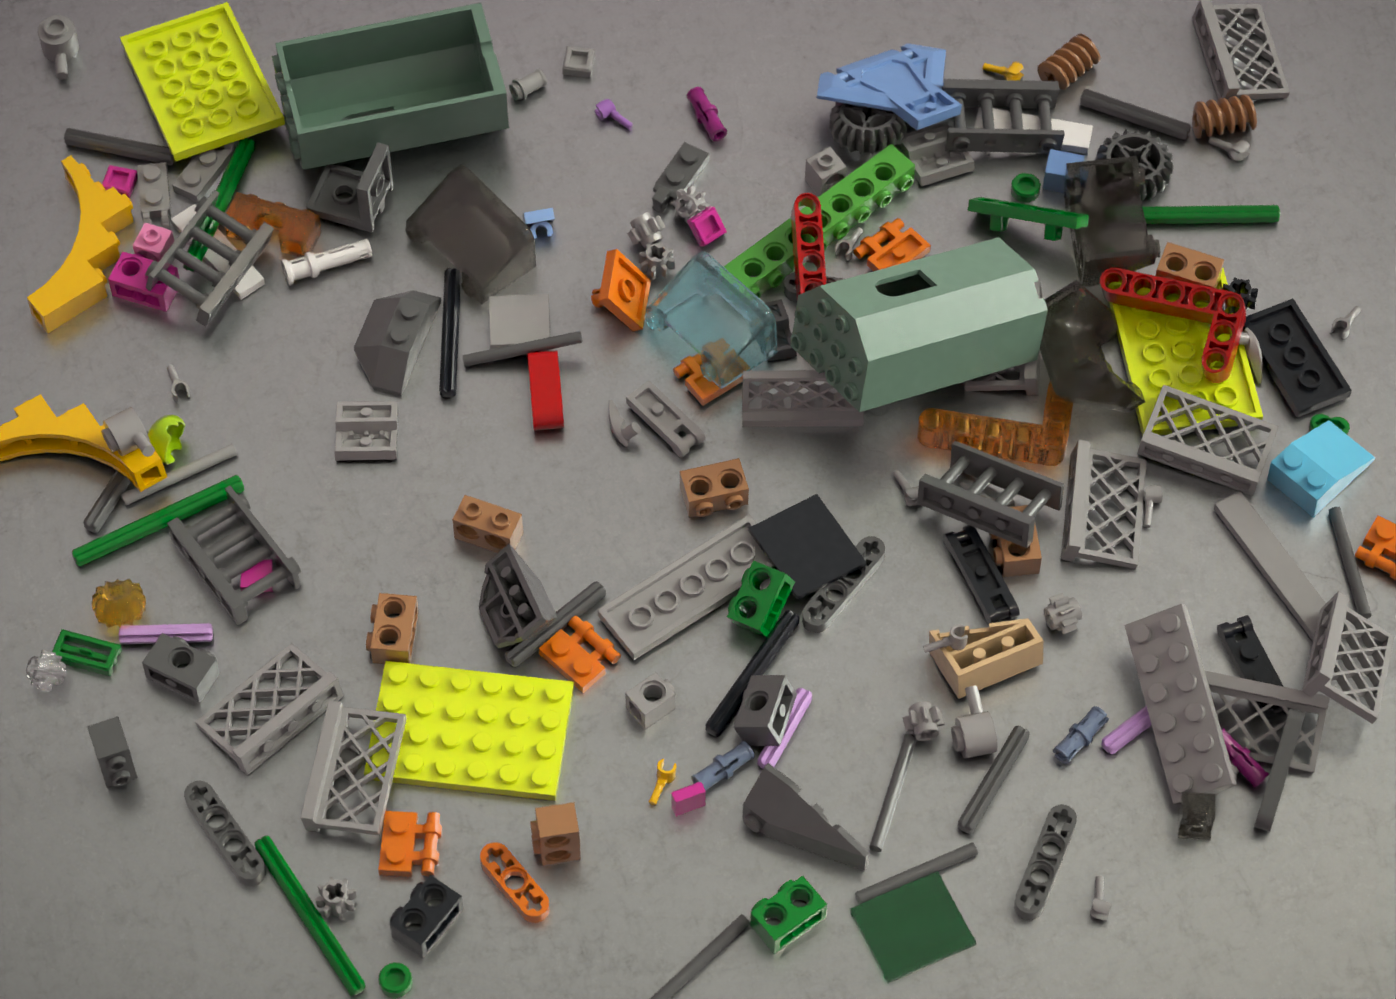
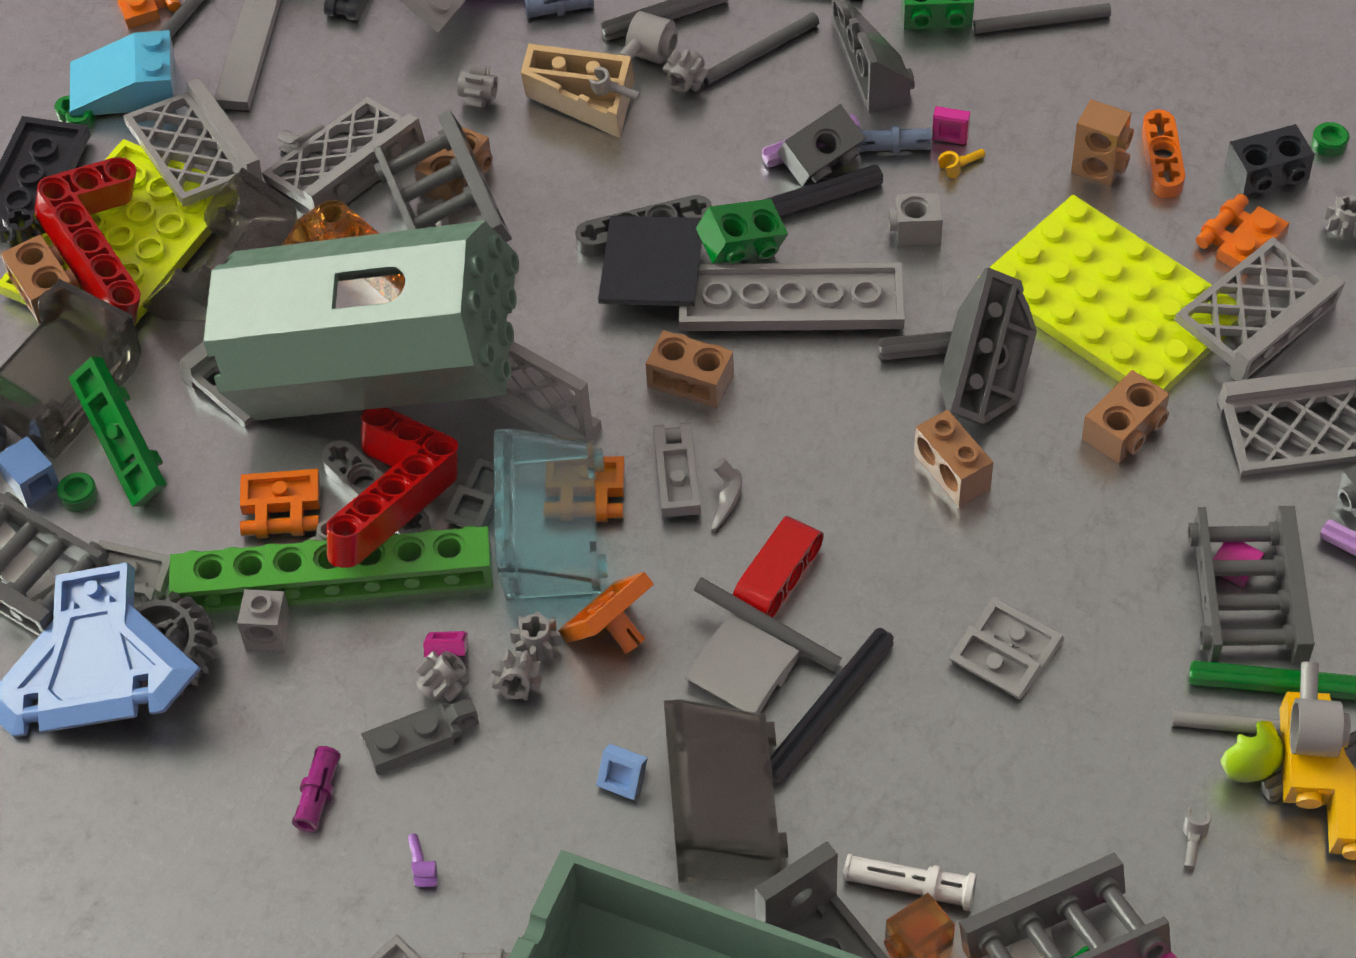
camera: 140 degrees left, 5 degrees down
dark grey wedge [354,290,441,397] -> none
orange plate [539,615,621,693] -> none
black plate [943,525,1020,625] -> none

